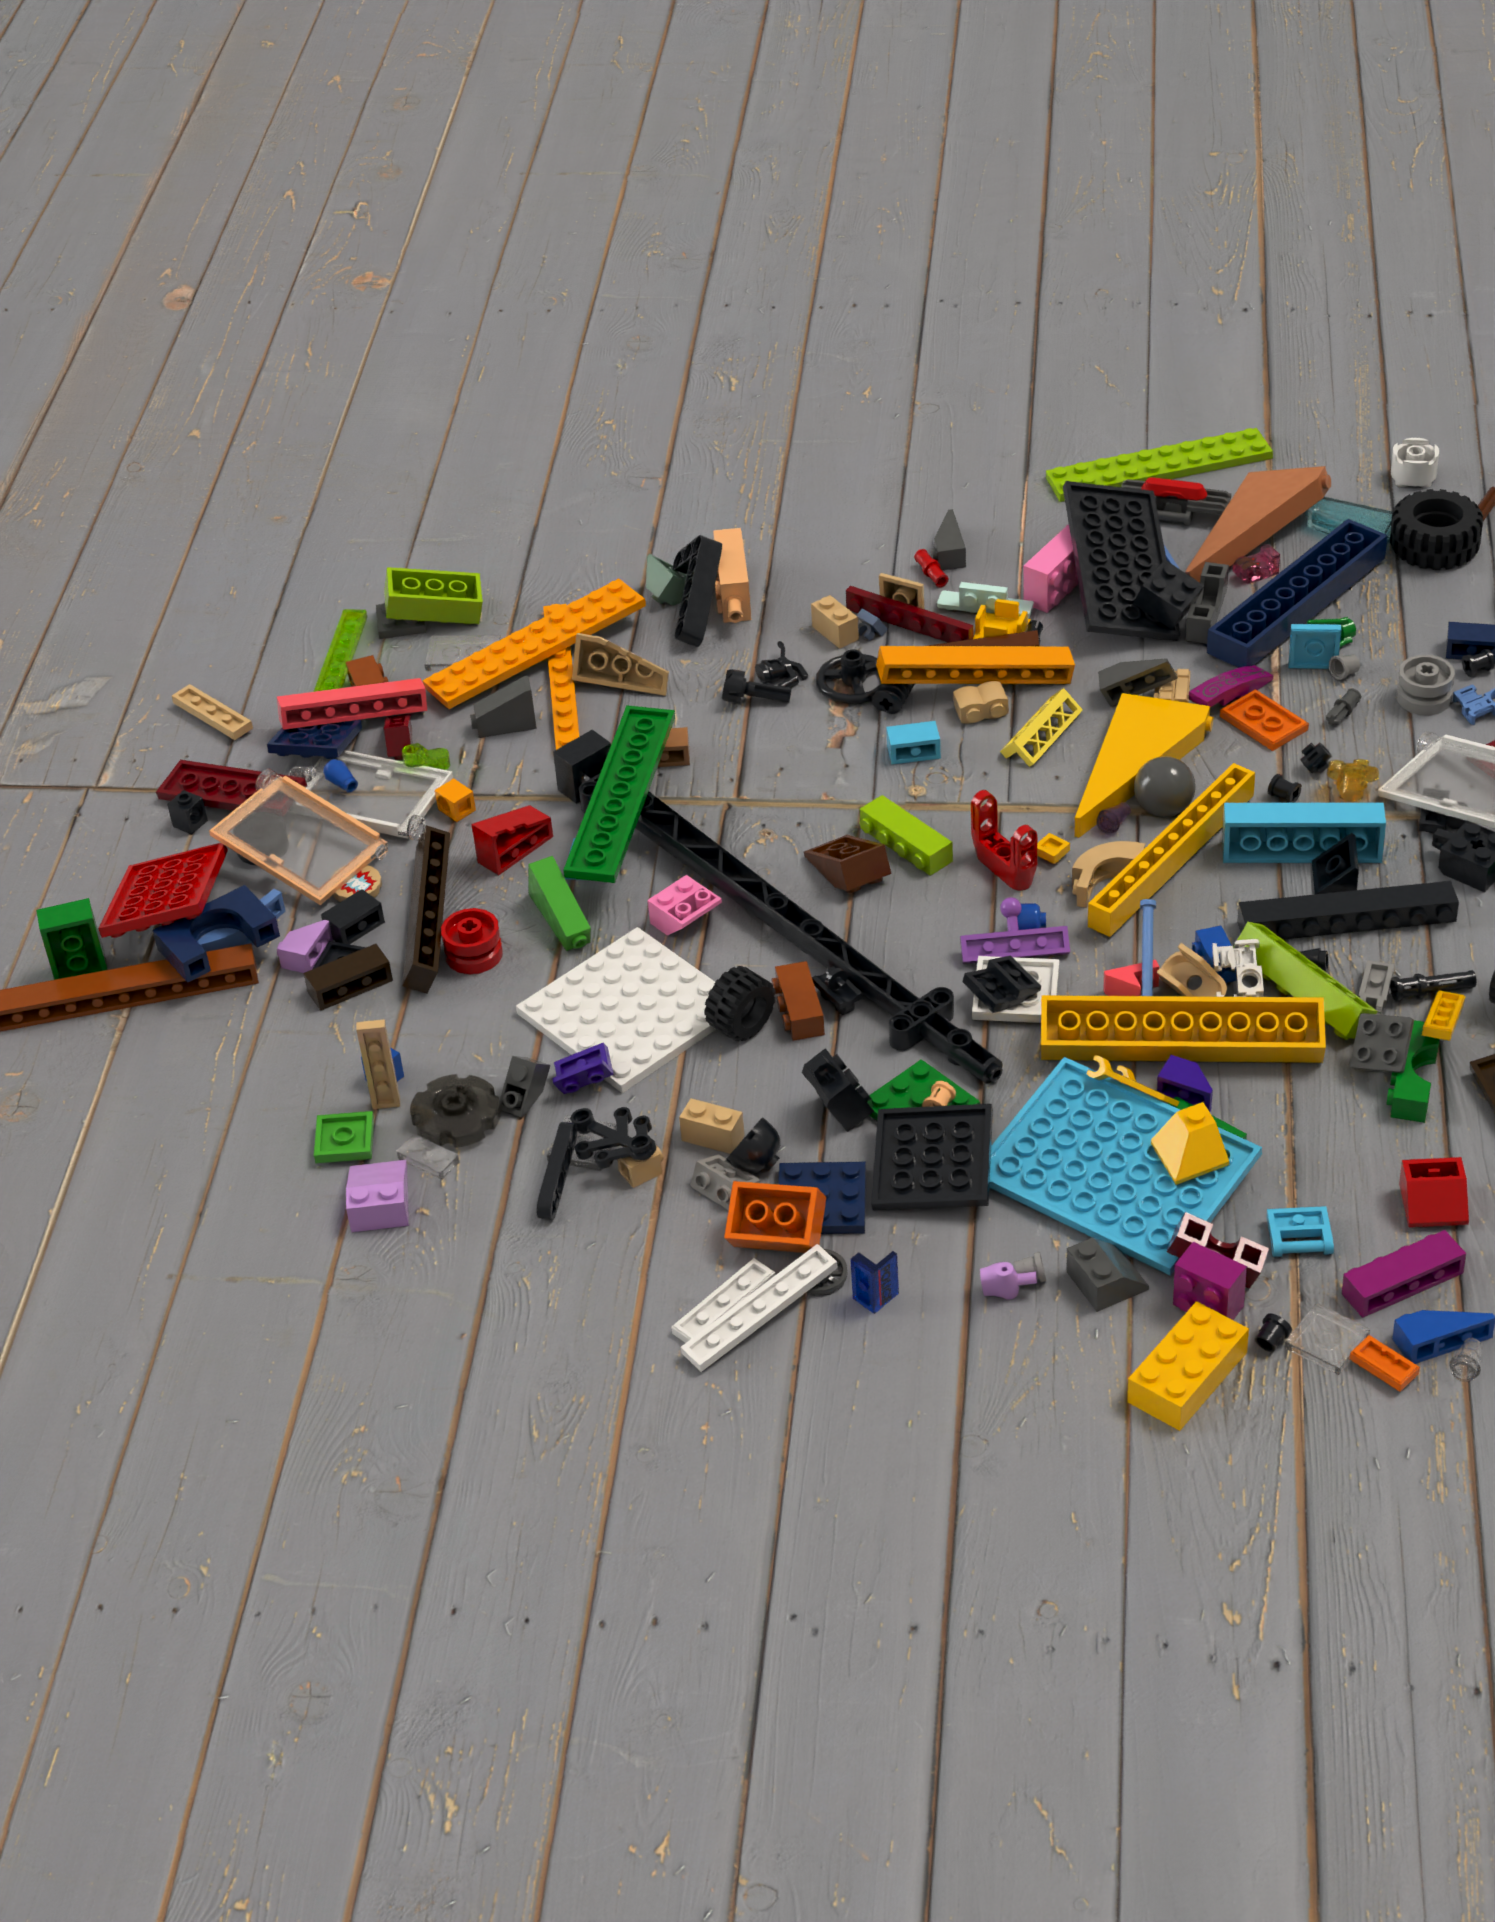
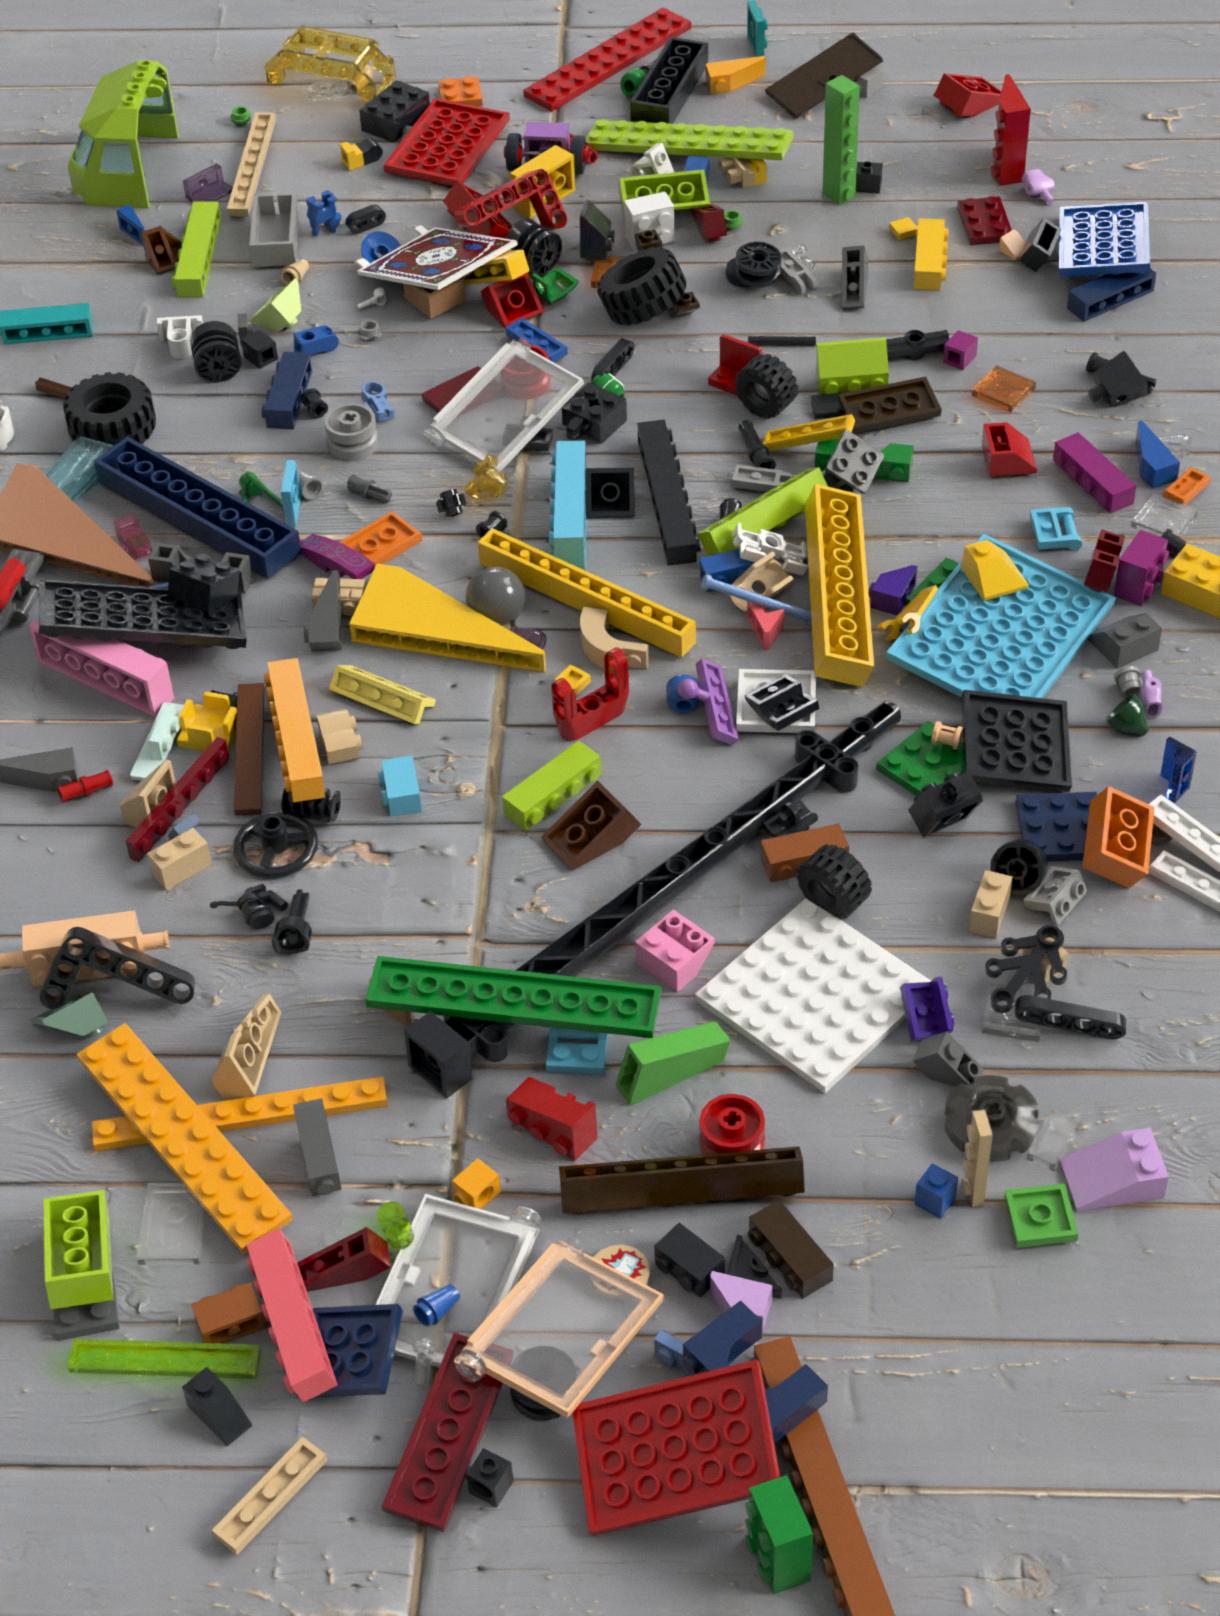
camera: 95 degrees left, 5 degrees up
none -> black slope [182,1367,252,1446]
none -> dark green helmet [1106,693,1150,736]

